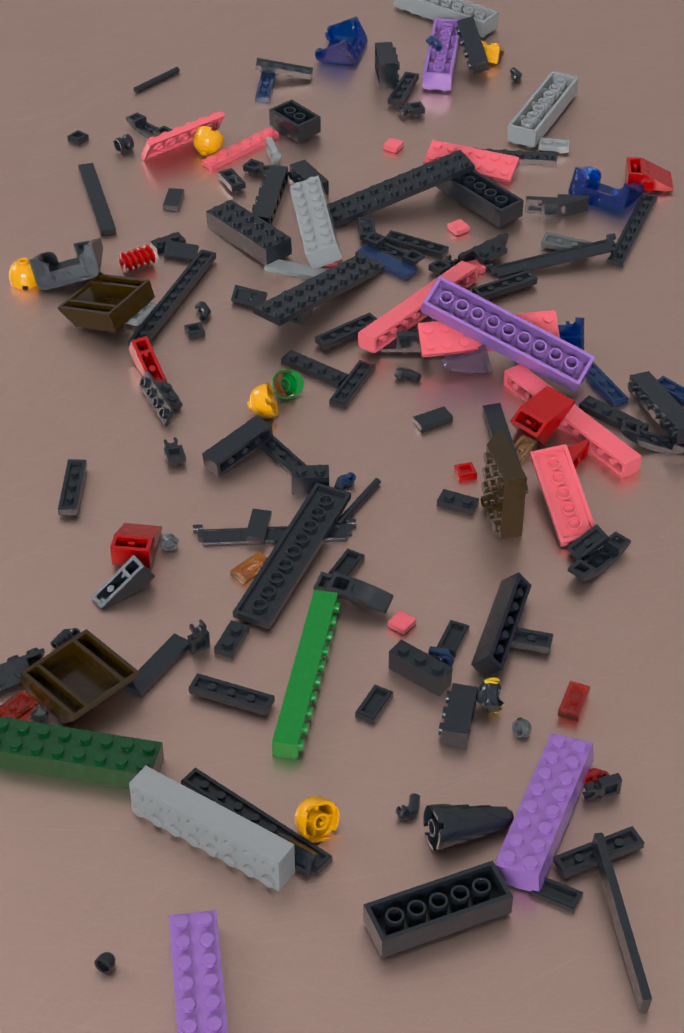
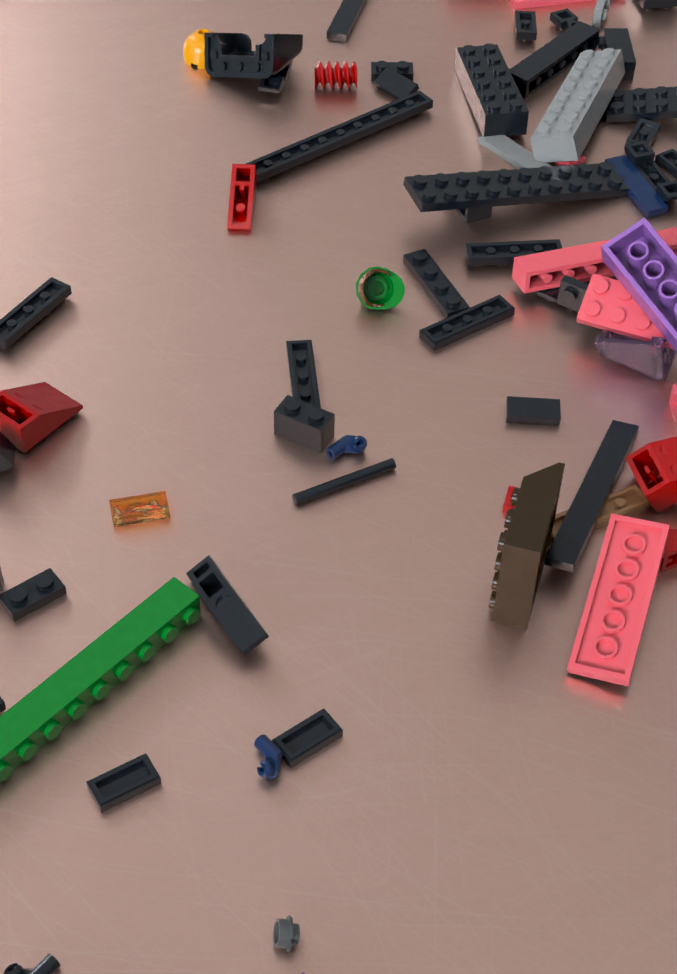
camera: 30 degrees right, 5 degrees up
dark brown slope [57,274,155,332] -> none
light grey plate [125,302,157,326] -> none
black bracket [139,371,183,426] -> none
dark grey plate [160,534,179,551] -> none
black tile [163,188,184,211] -> none
black plate [164,437,186,465] -> none
black tile [184,322,205,340] -> none
black piece [193,519,356,546] -> none
black arm [195,301,211,322] -> none
black brick [202,415,273,477] -> none
black plate [231,285,268,307] -> none
black plate [233,482,351,629] -> none
black tile [245,509,272,543] -> none
light orange cylinder [247,383,278,419] -> none
black tile [329,548,365,577] -> none
coral tile [388,610,416,635] -> none
black brick [389,639,452,696] -> none
black arm [394,367,421,382] -> none
black plate [437,489,479,516] -> none
black brick [438,683,478,749] -> none
black brick [471,572,532,678] -> none
black hair [476,676,504,713] -> none
black plate [511,627,553,654] -> none
clear red plate [558,681,591,722] -> none
black plate [566,524,610,561] -> none
black slope [567,531,631,581] -> none

